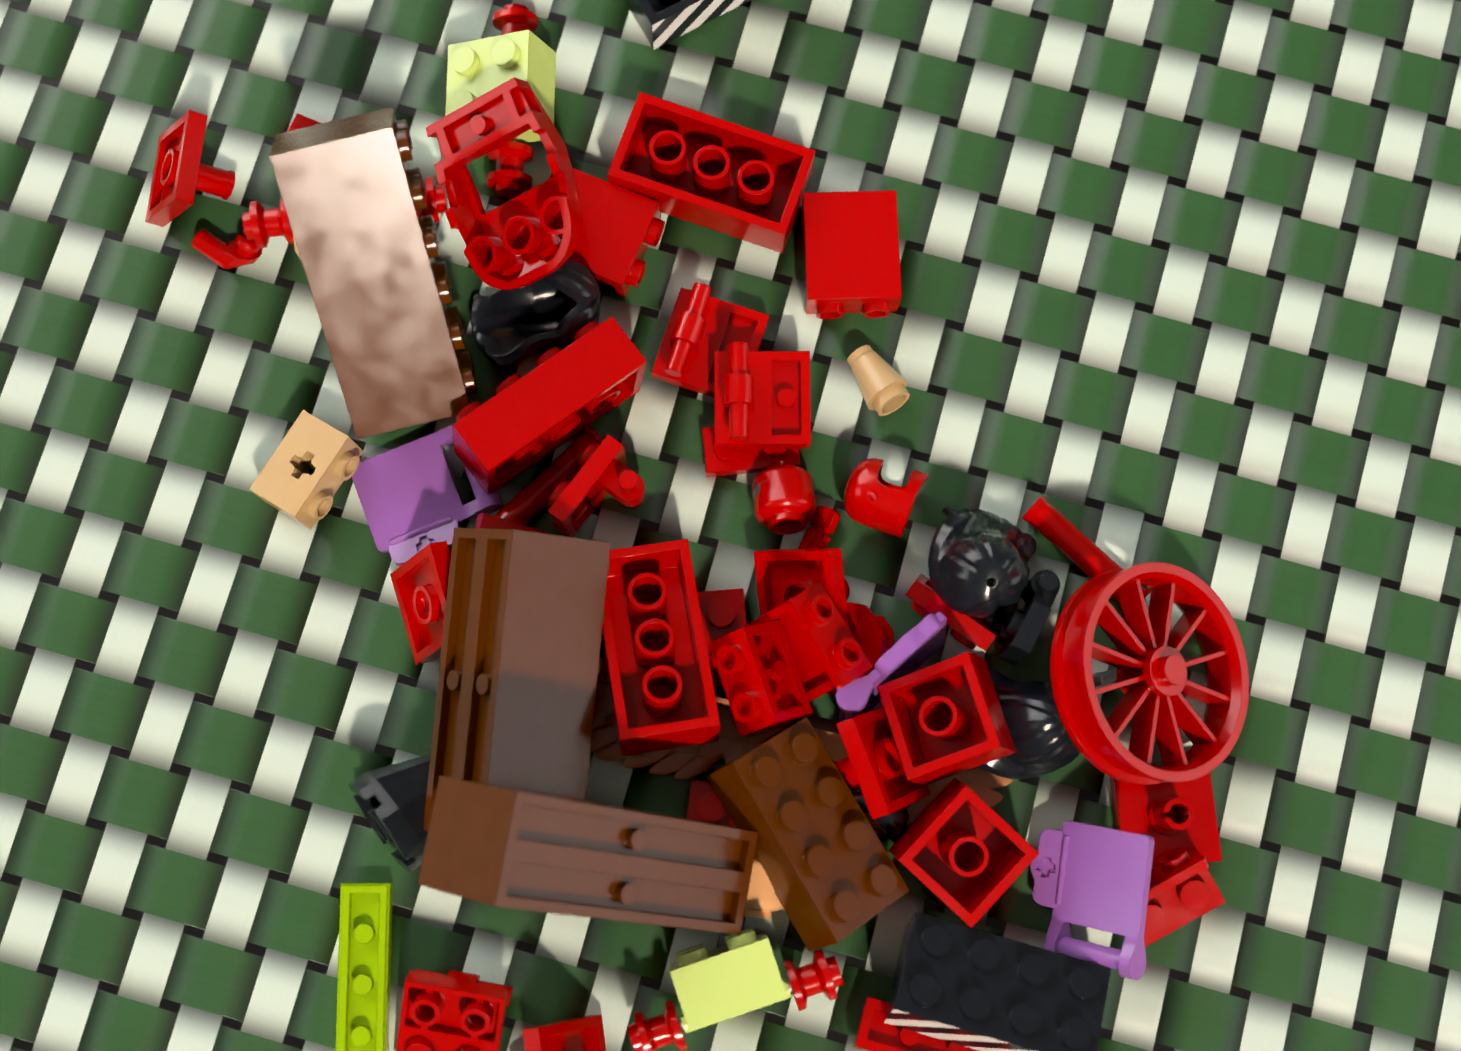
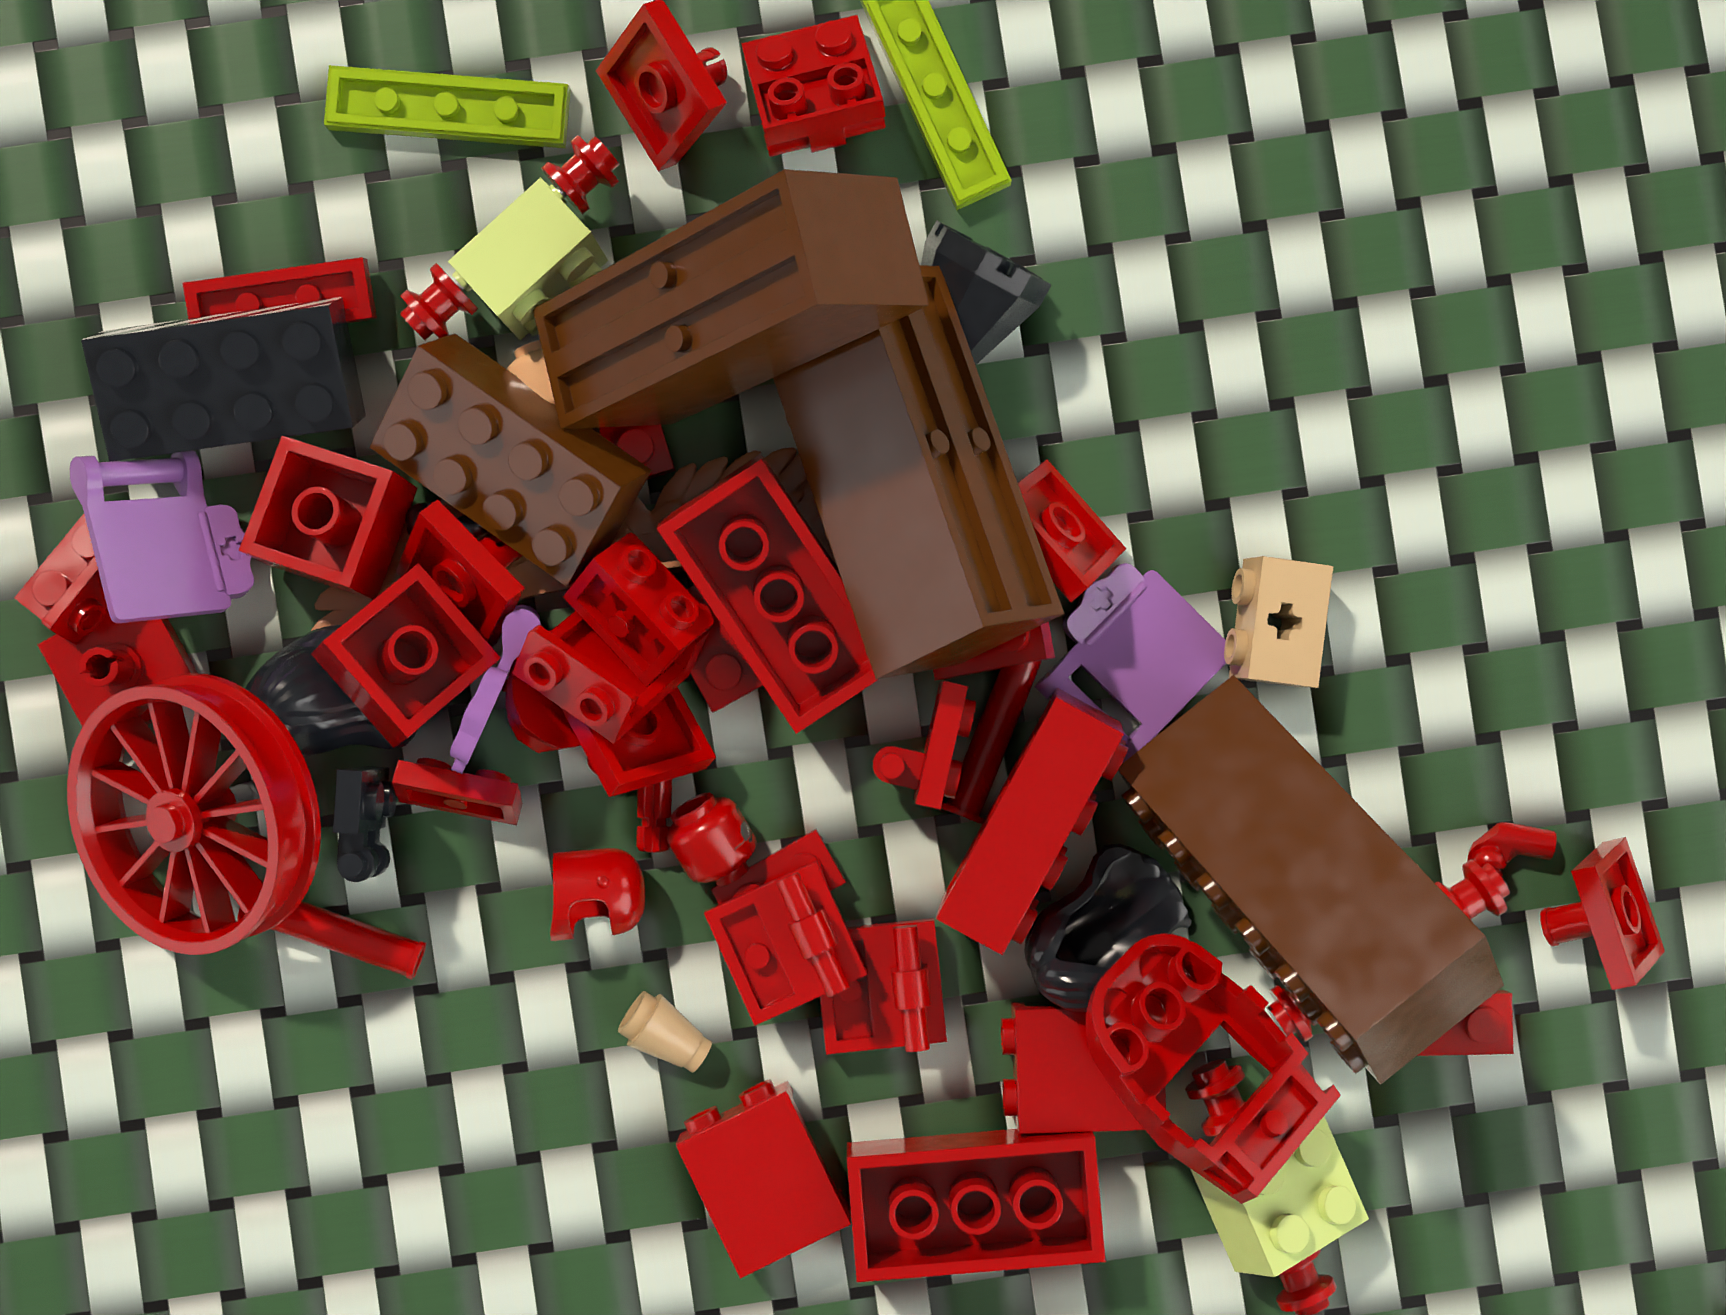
camera: 160 degrees right, 10 degrees up
black piece [928,507,1037,618] -> none

